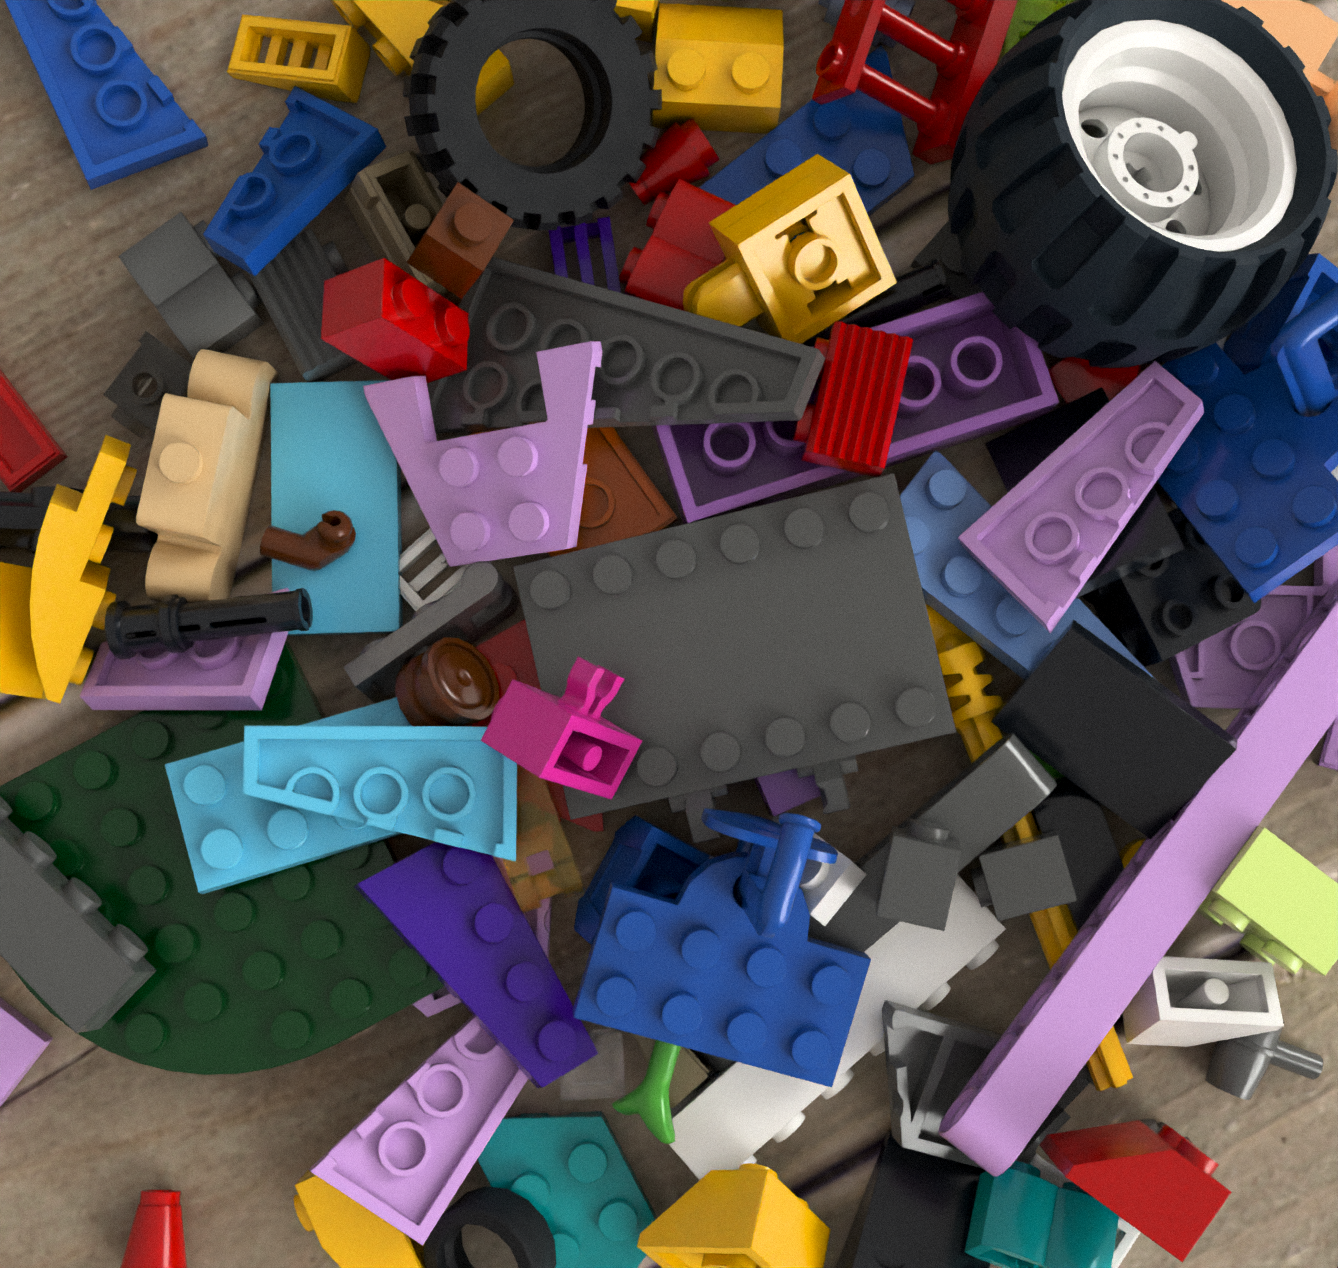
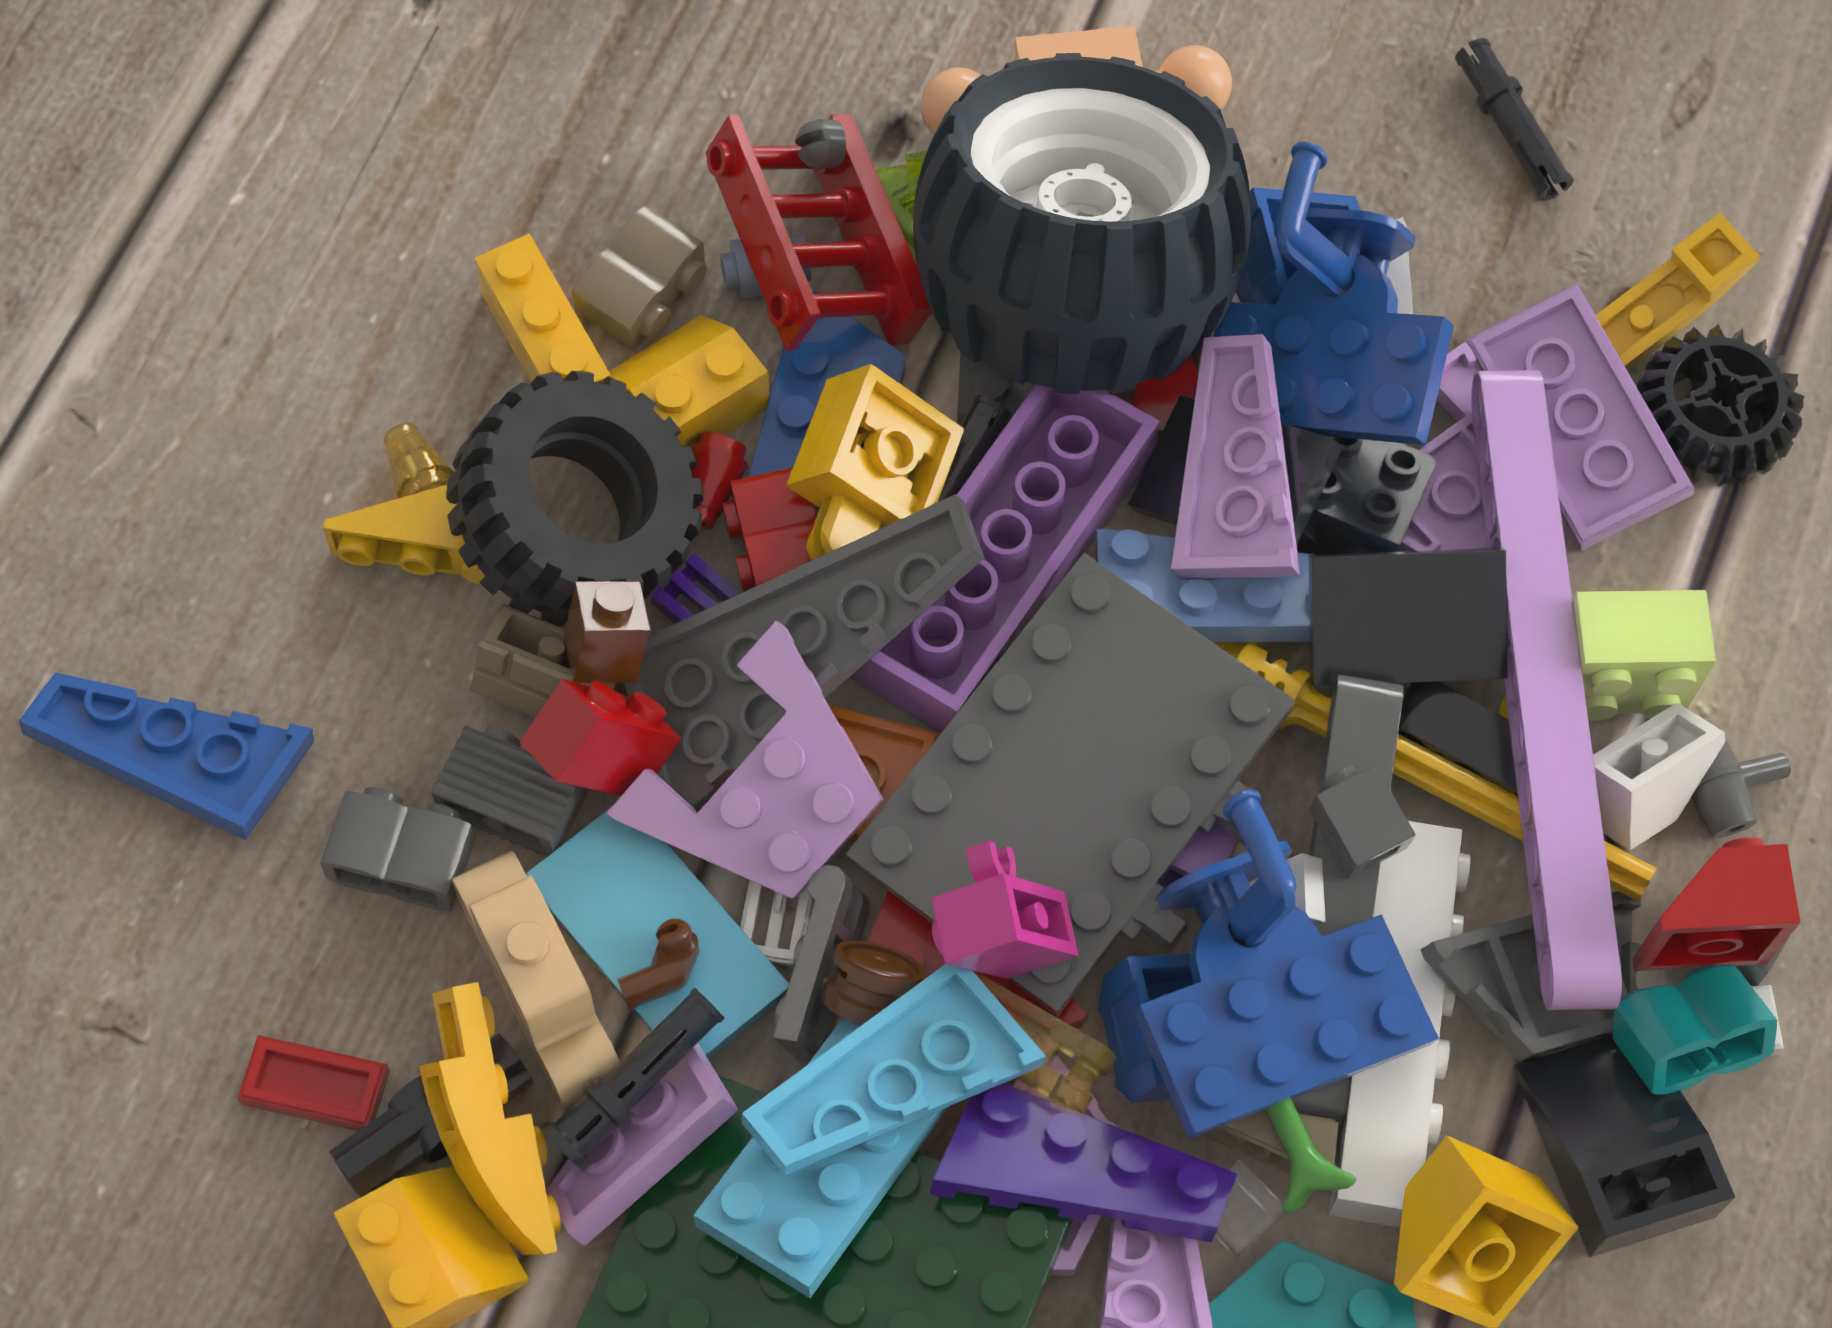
camera: 35 degrees left, 20 degrees down
clear smoke brick [103,331,192,439] -> none
blue wing [203,86,386,276] -> none
yellow slope [227,14,370,103] -> none
red brick [793,321,913,477] -> none
dark grey brick [970,830,1077,921] -> none

